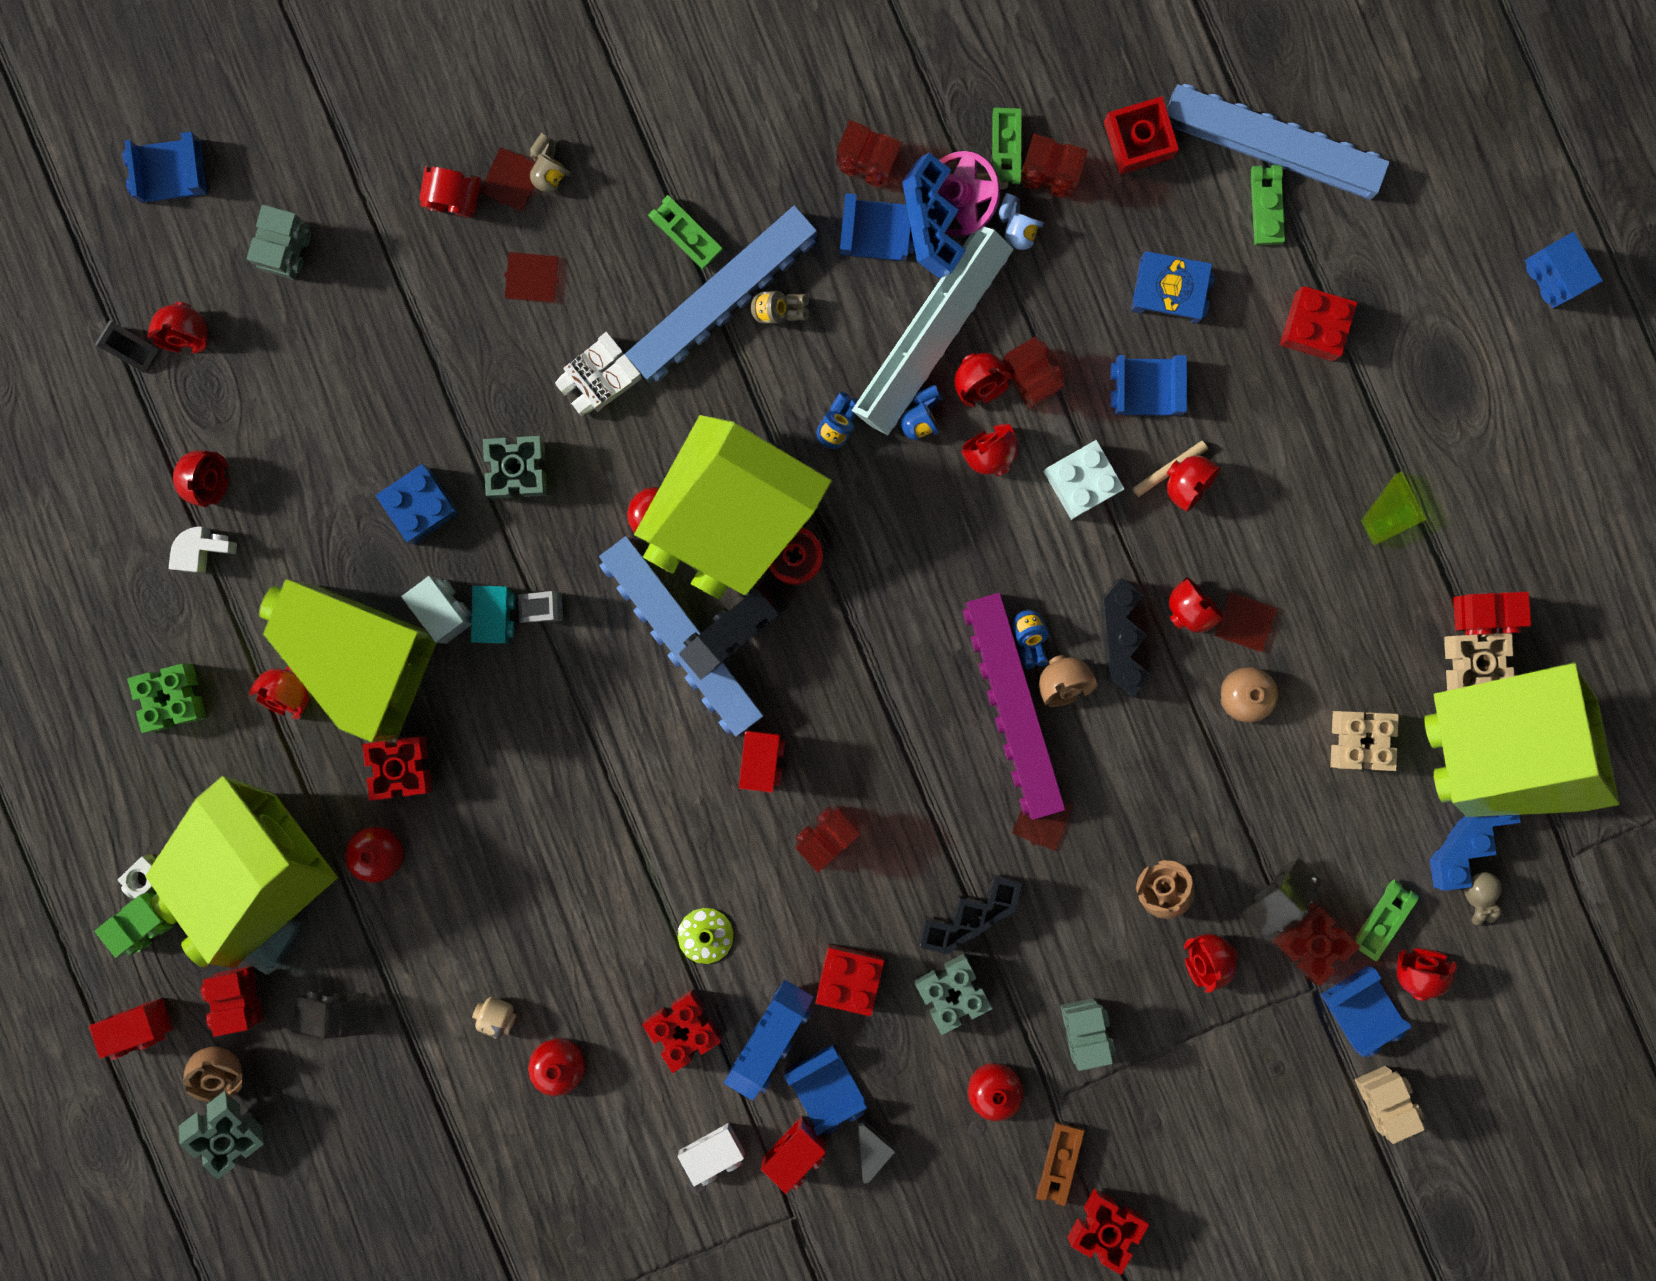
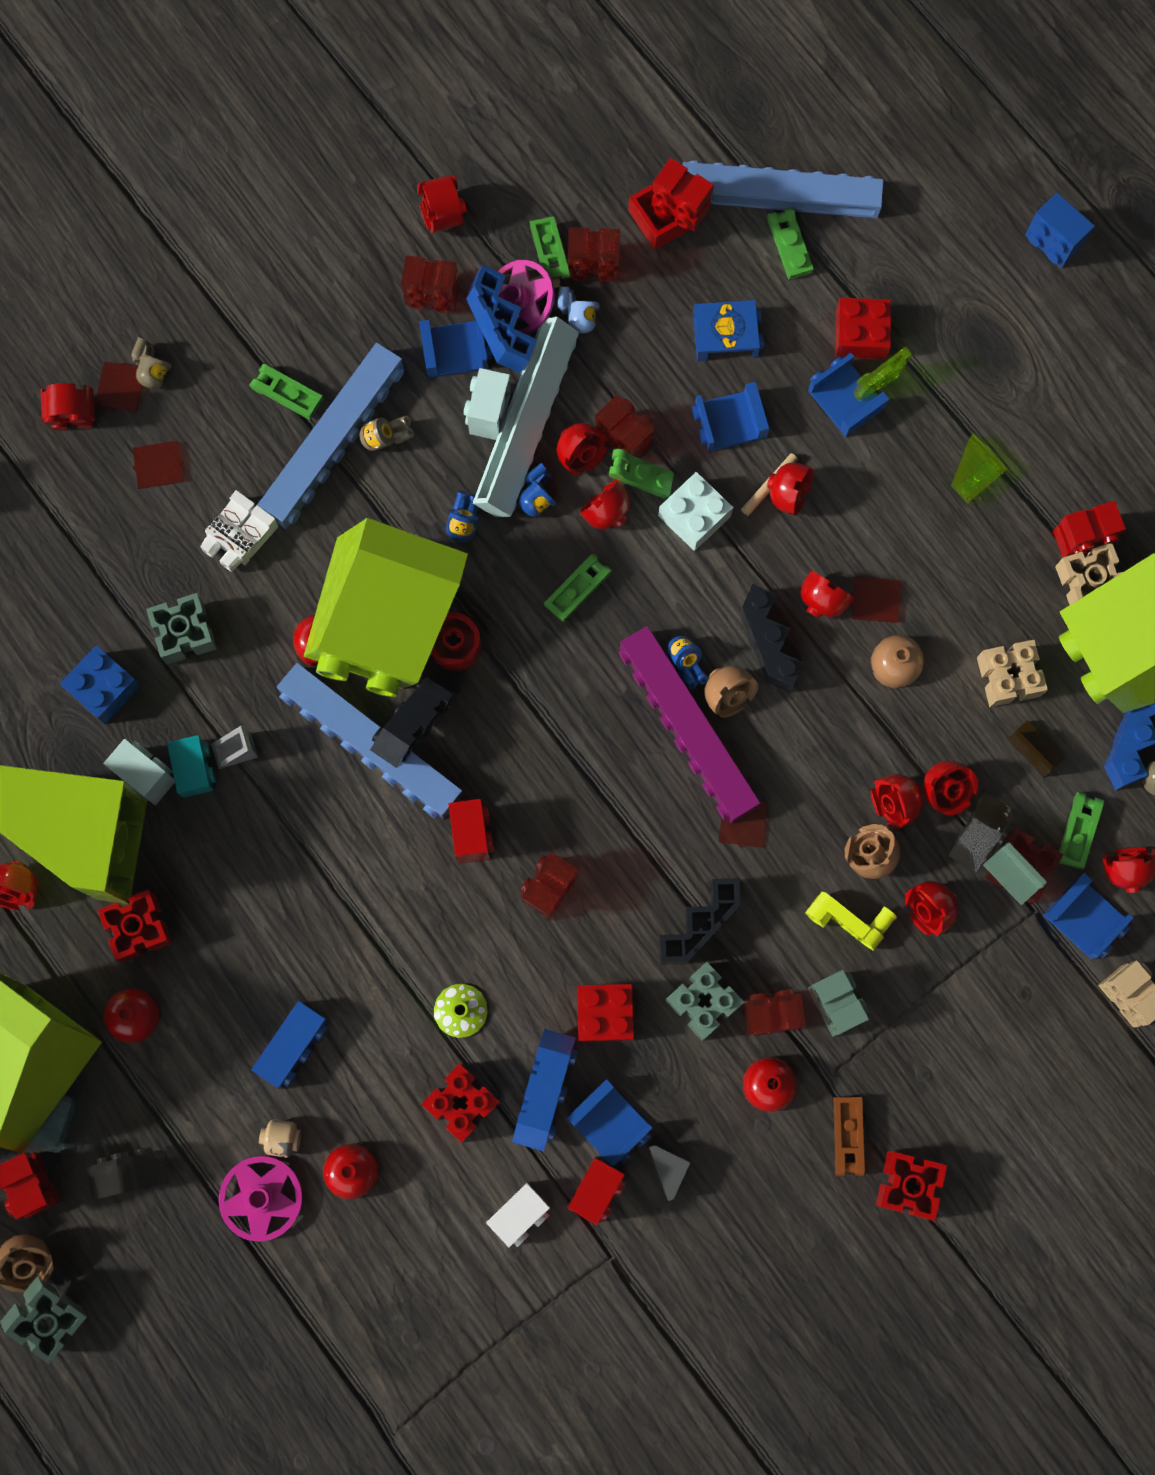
camera: 15 degrees left, 10 degrees down
none -> dark pink wheel [219,1156,302,1241]
none -> blue brick [251,1001,329,1089]
none -> red brick [417,175,466,233]
none -> light aqua brick [464,368,511,440]
none -> bright green plate [544,553,613,623]
none -> bright green plate [609,449,674,499]
none -> red brick [652,158,714,231]
none -> clear red brick [742,989,806,1037]
none -> neon yellow beam [805,892,897,950]
none -> blue panel [808,353,889,437]
none -> clear neon green wing [853,347,912,401]
none -> red cylinder [871,774,923,829]
none -> red cylinder [923,760,978,816]
none -> sand green panel [983,843,1047,905]
none -> dark brown panel [1007,720,1065,777]

